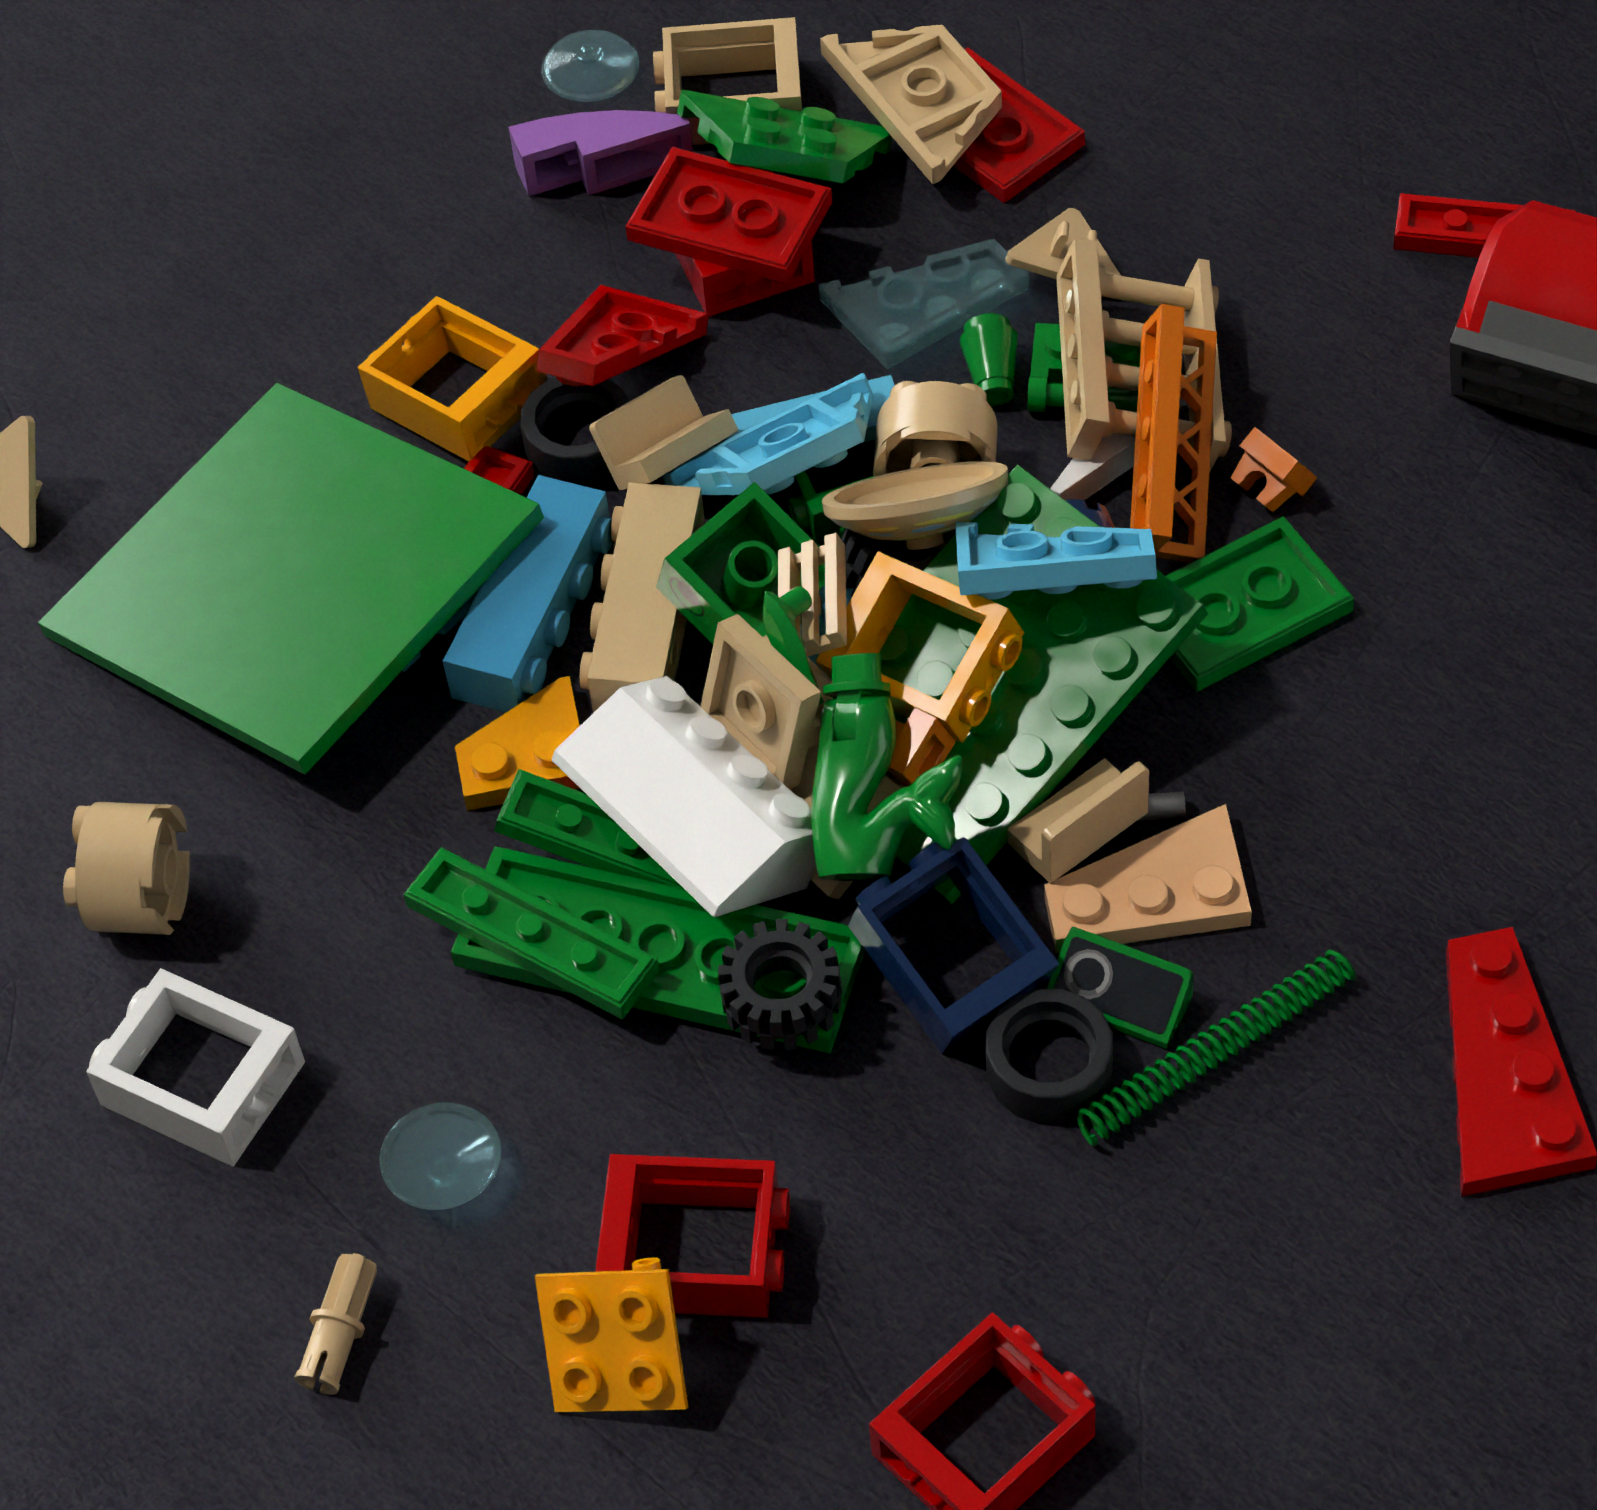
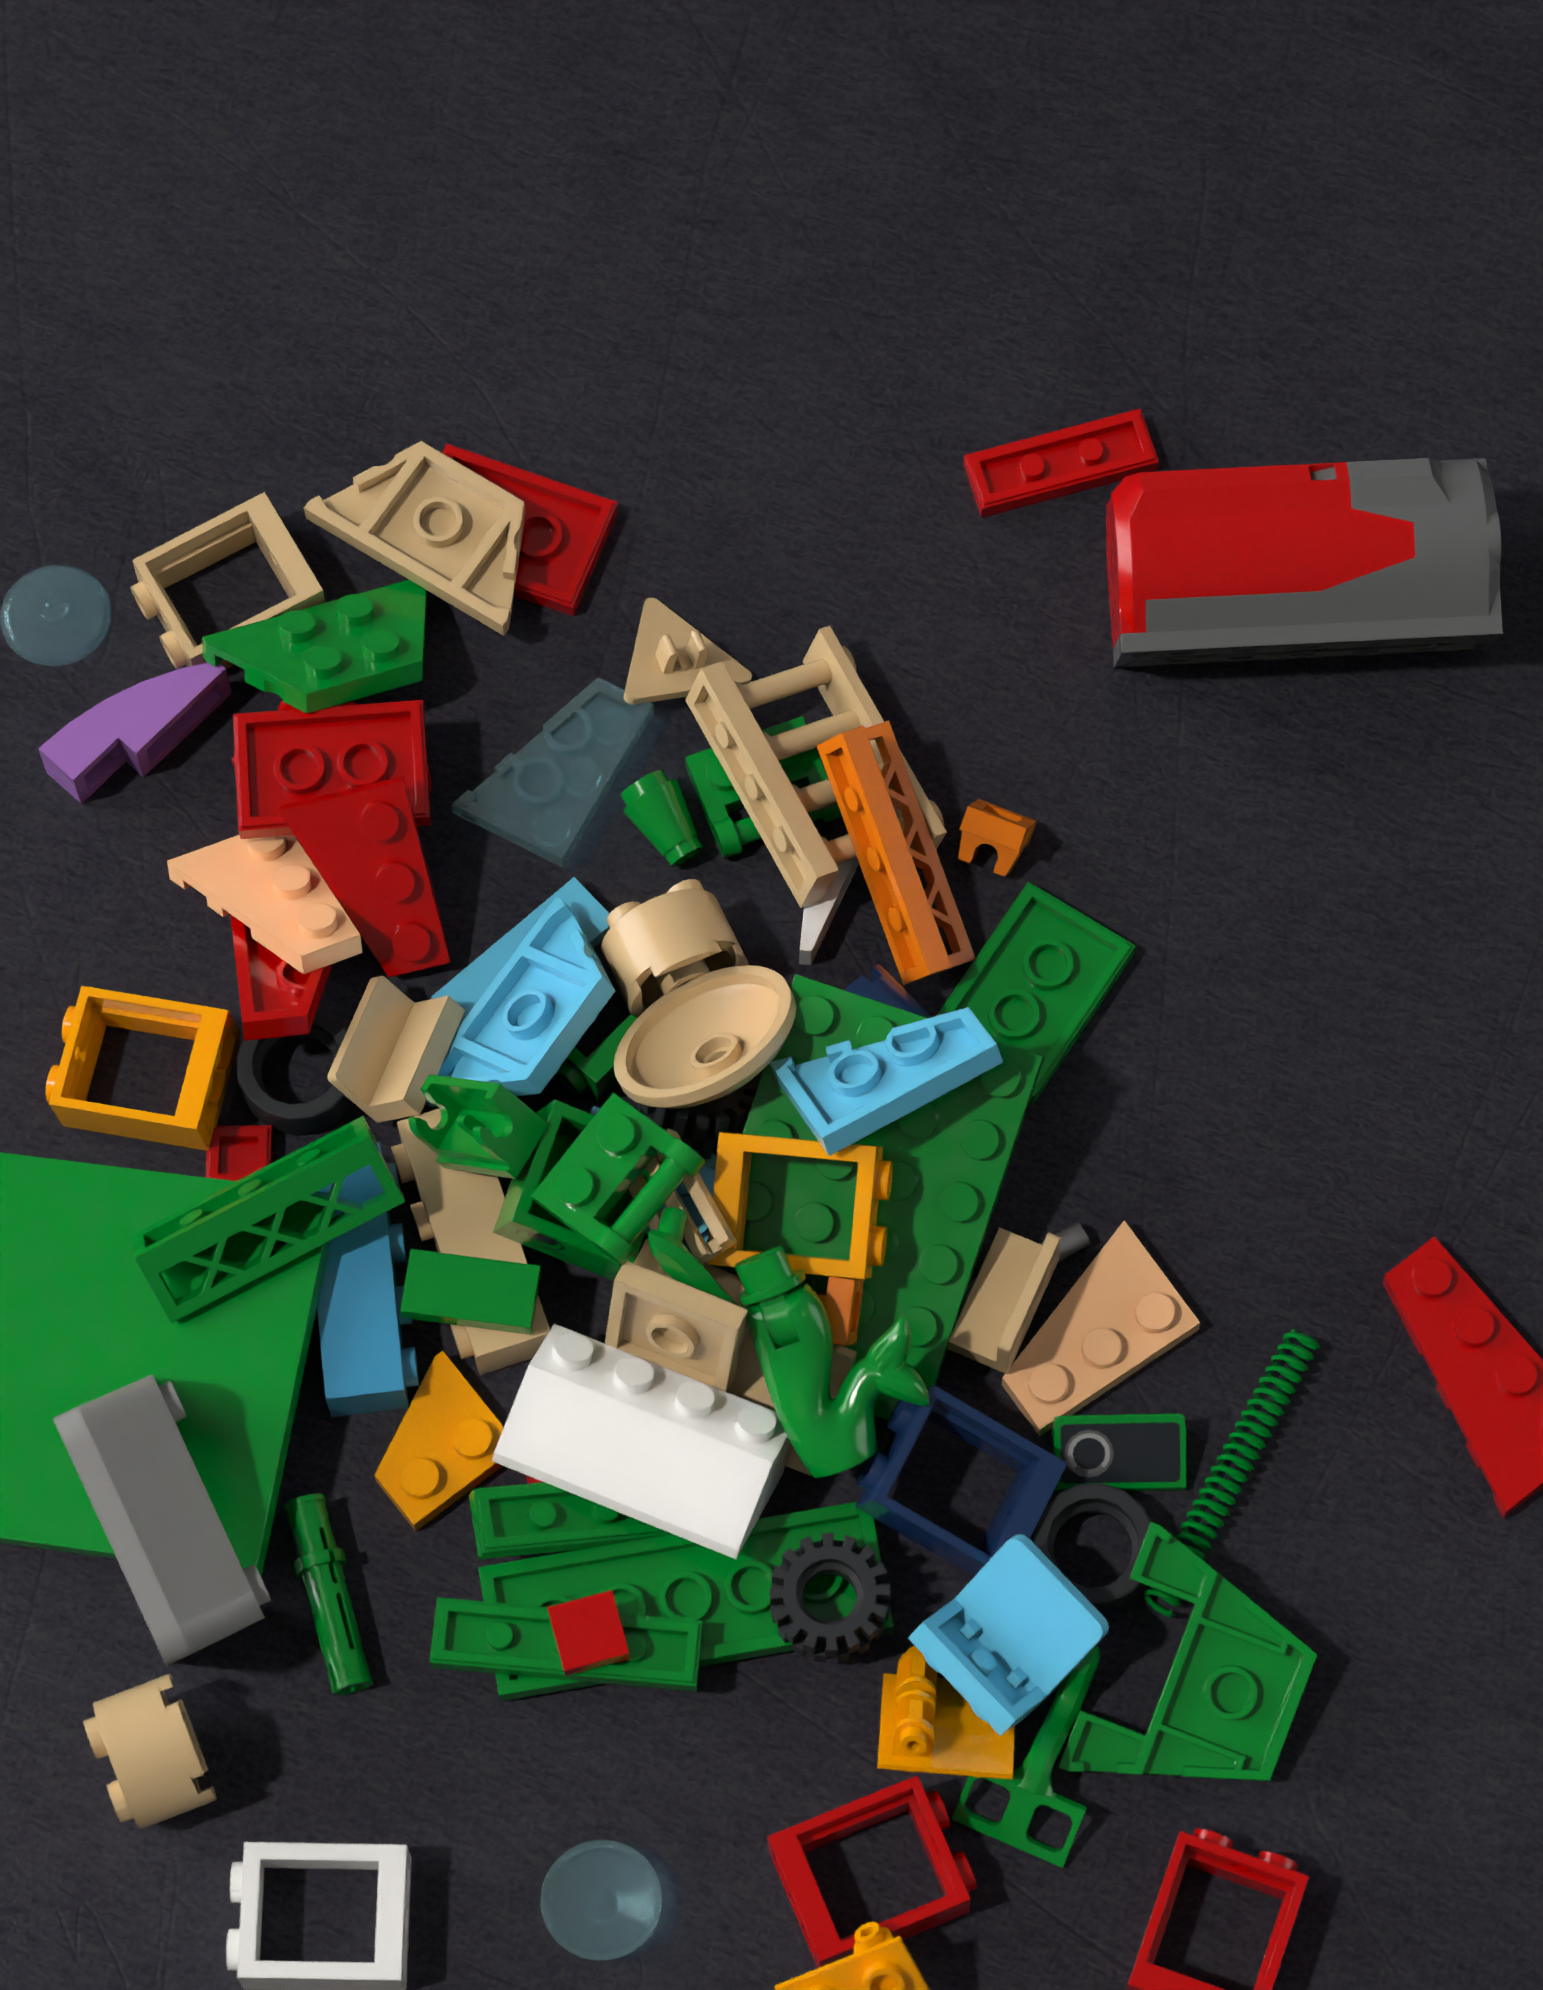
camera: 30 degrees left, 15 degrees up
none -> light grey windscreen [53,1374,271,1666]
none -> green fence [131,1116,405,1323]
none -> light nougat wing [167,835,362,974]
none -> red wing [279,776,451,977]
none -> green pin [283,1493,373,1696]
none -> green tile [400,1249,541,1335]
none -> green hinge [408,1074,549,1179]
none -> green plate [531,1093,706,1266]
none -> red tile [547,1590,630,1676]
none -> light orange hinge [877,1646,1015,1779]
none -> medium azure bracket [908,1534,1109,1736]
none -> green piece [951,1646,1100,1868]
none -> green wing [1058,1522,1317,1781]

